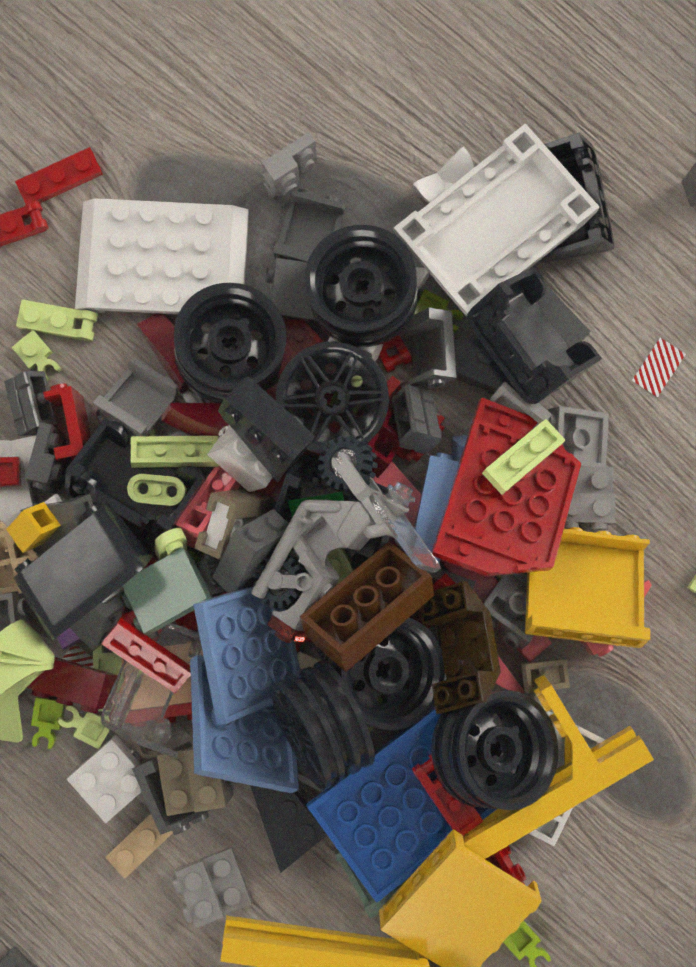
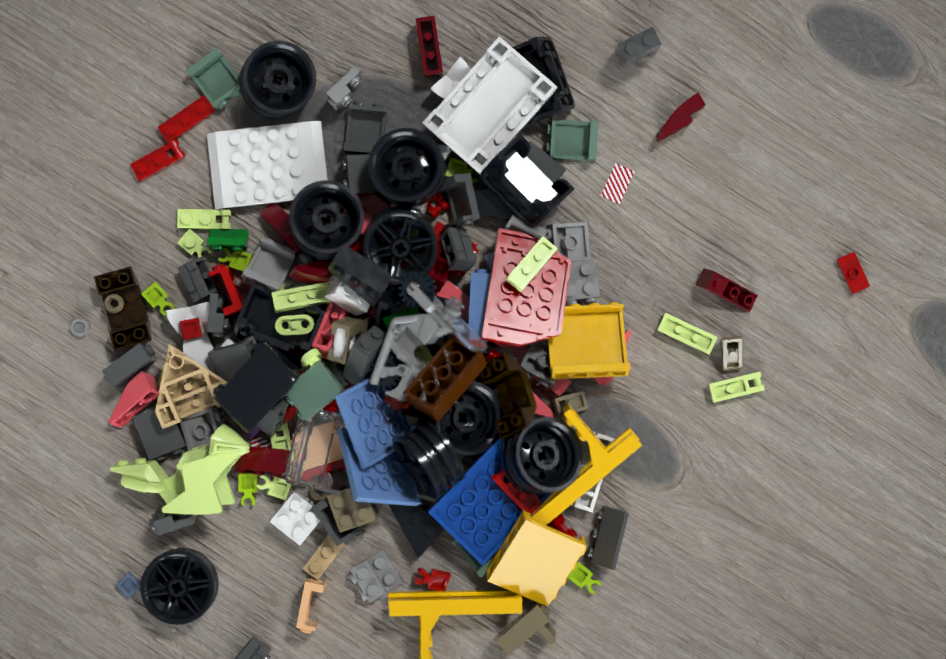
camera: 10 degrees left, 5 degrees up
yellow brick [6,502,61,553] -> none
plate [101,618,191,693] -> none
none -> sand green panel [186,48,241,109]
none -> green bracket [207,229,249,251]
none -> lime plate [218,248,253,272]
none -> black wheel [239,41,316,119]
none -> light nougat panel [296,578,327,633]
none -> red plate [414,568,451,591]
none -> dark red brick [415,16,444,79]
none -> sand green panel [546,118,598,161]
none -> dark grey slope [588,505,629,570]

